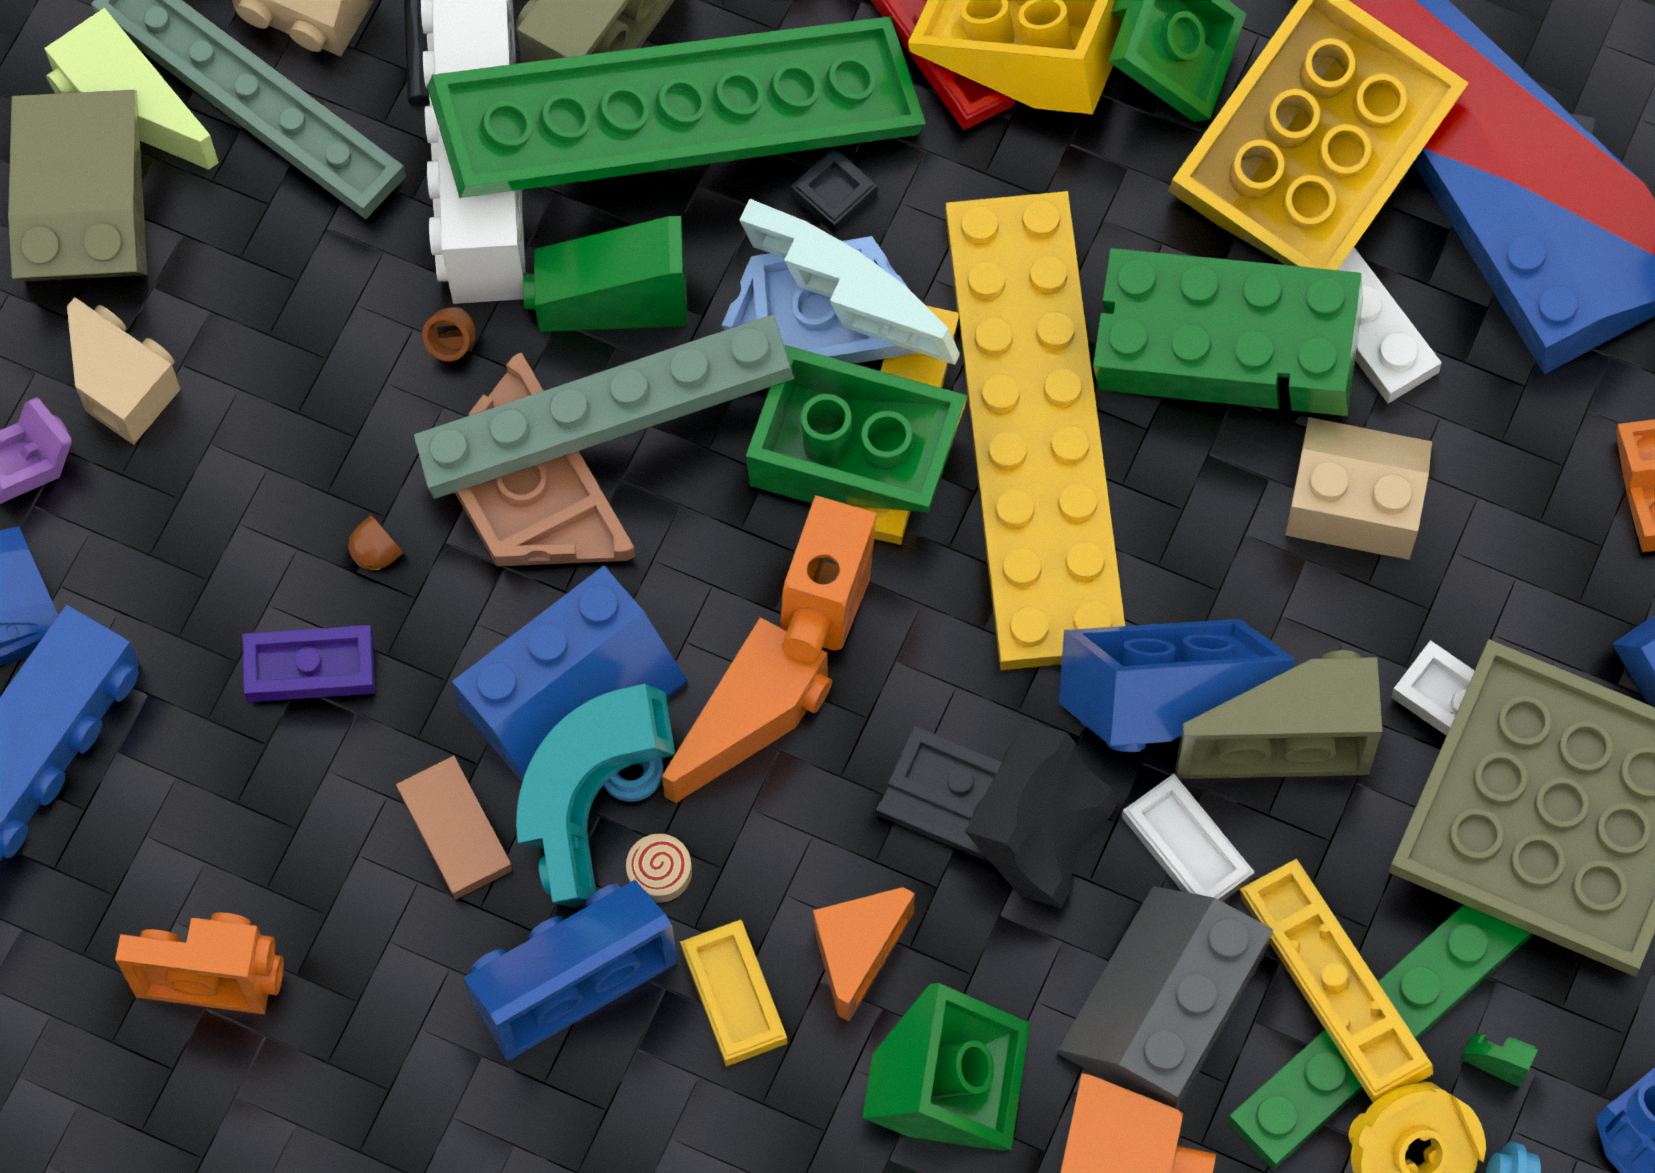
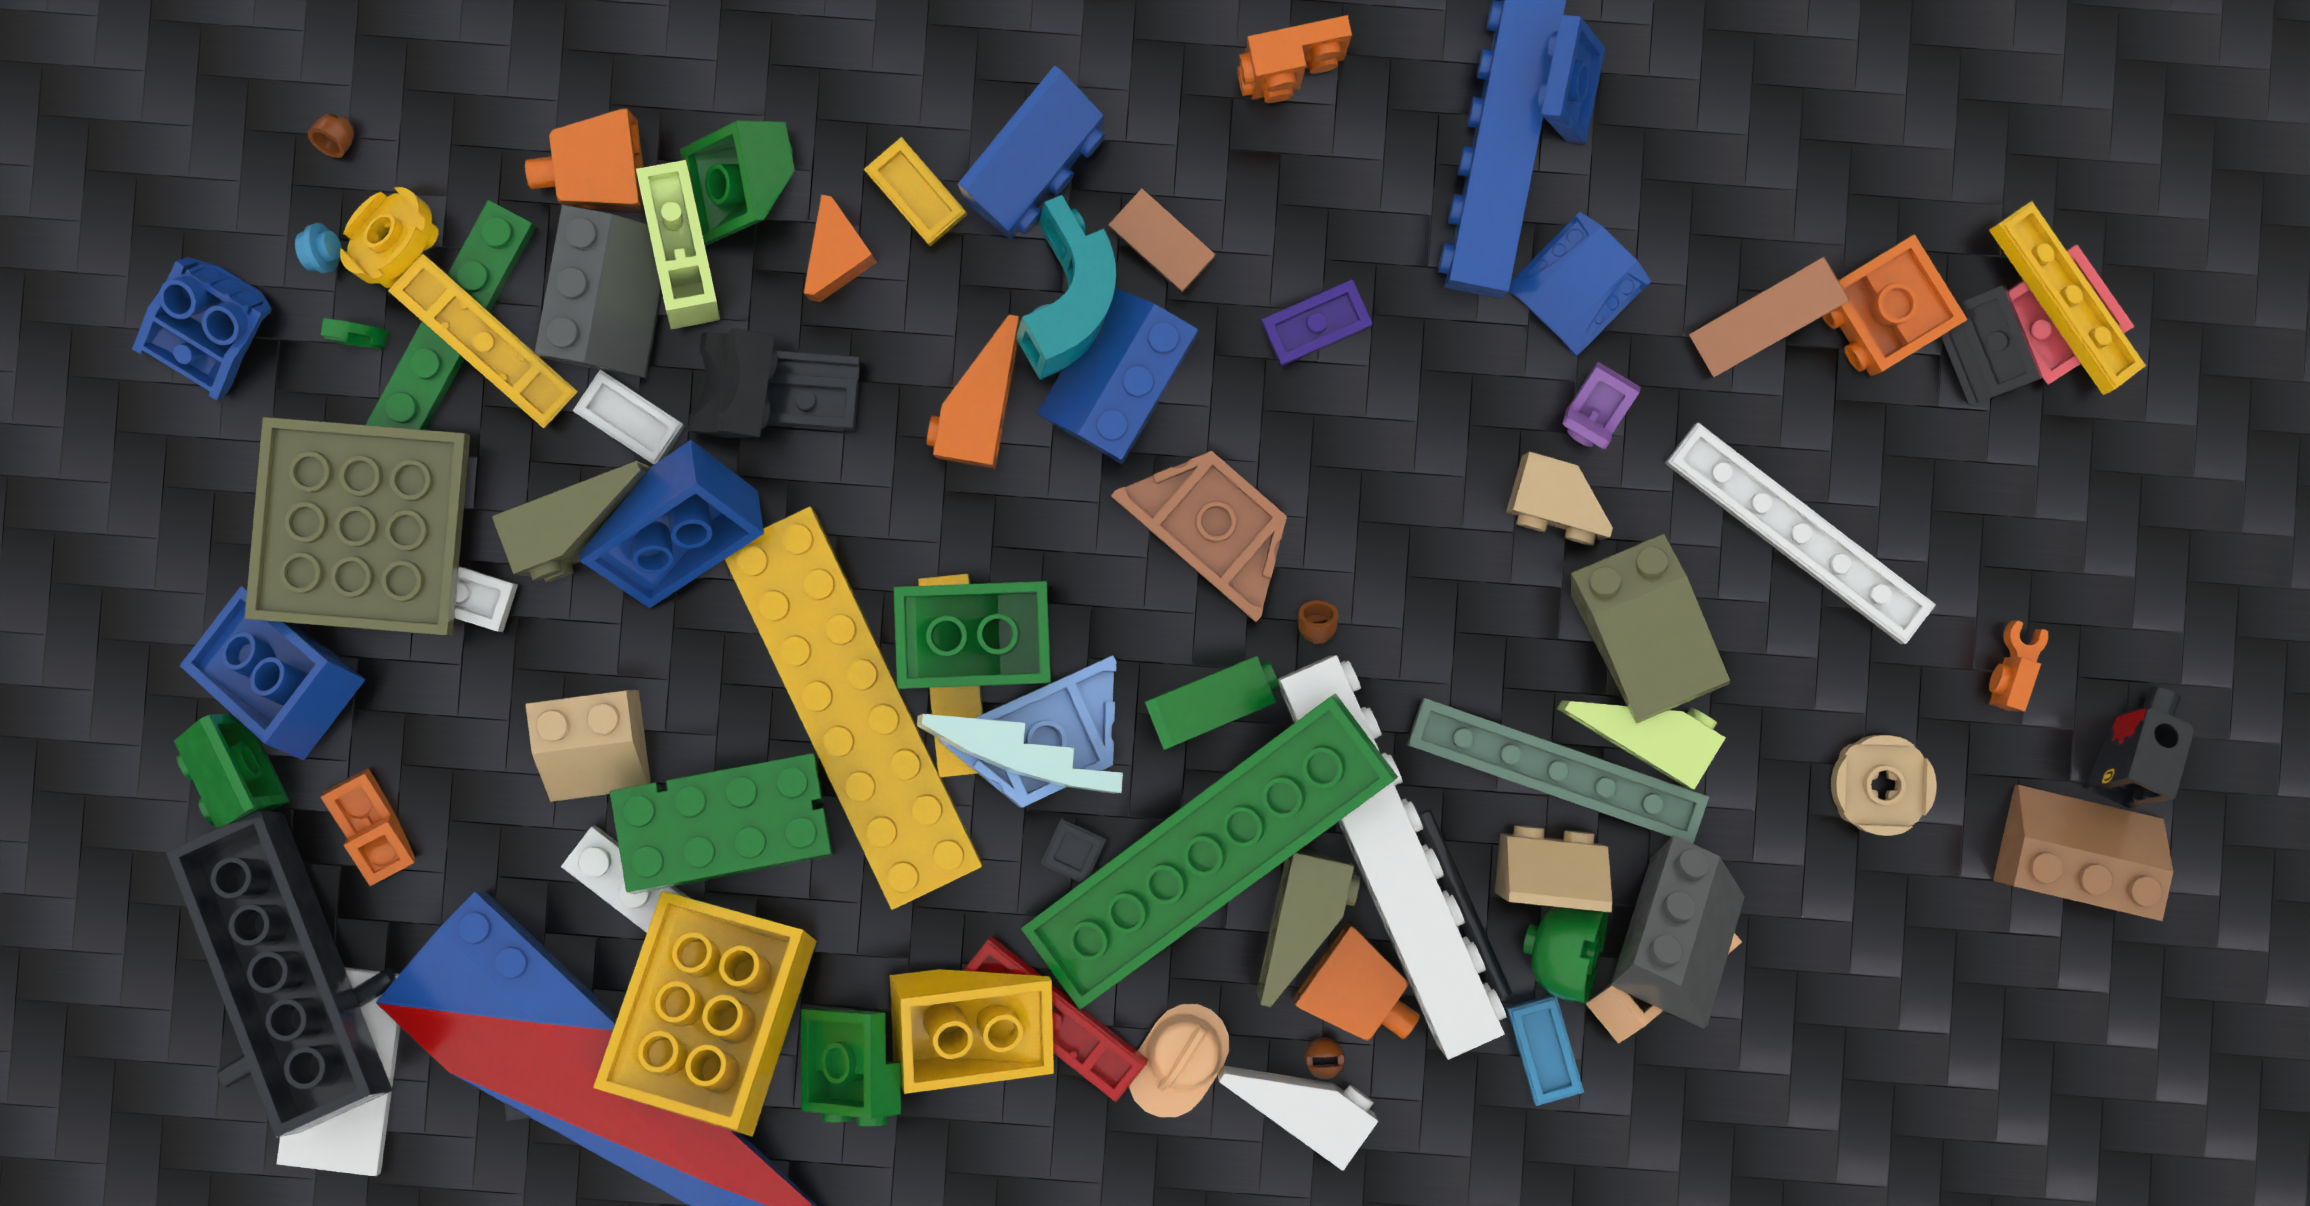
camera: 155 degrees right, 20 degrees up
dark orange hinge [348,515,404,570] -> none
sand green plate [413,314,795,499] -> none
tan tile [626,834,692,903] -> none
orange torso [780,495,877,662] -> none
none -> yellowish green slope [636,160,720,329]

